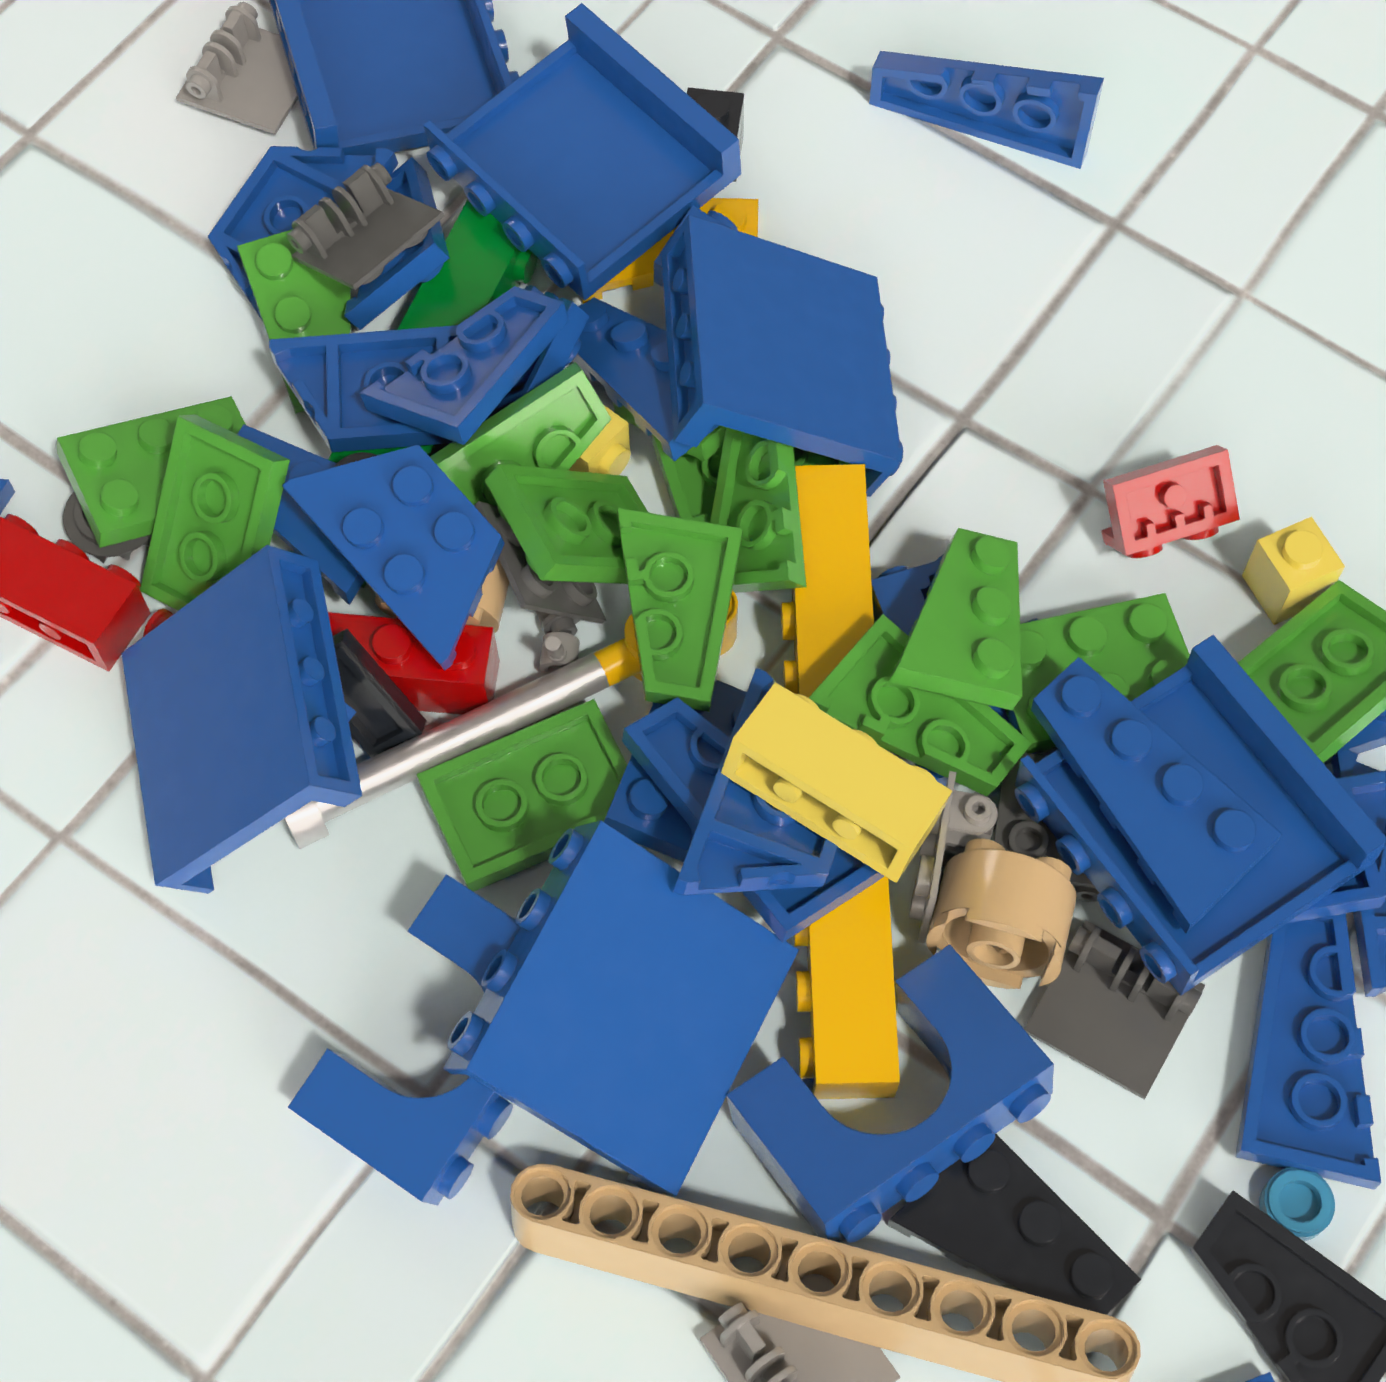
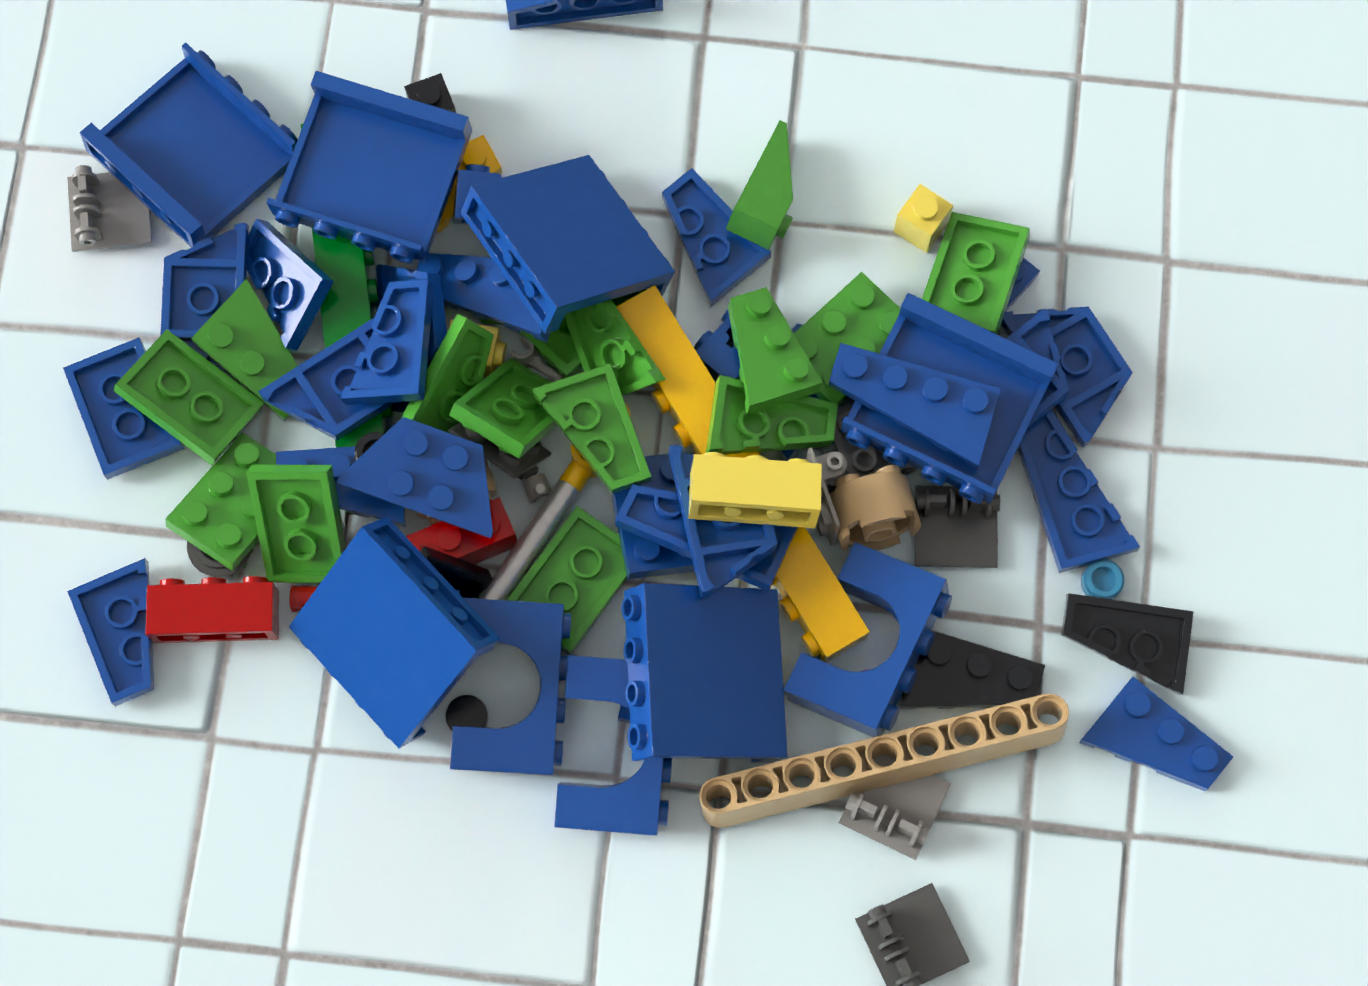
camera: 30 degrees left, 10 degrees up
dark grey hinge [287,162,445,290] -> none
bracket [1101,445,1240,558] -> none
none -> blue plate [63,337,184,480]
none -> bright green plate [114,329,264,466]
none -> black tile [445,695,489,732]
none -> blue arch [450,598,571,775]
none -> light grey hand [510,337,563,382]
none -> blue wing [662,168,771,307]
none -> bright green slope [726,120,793,250]

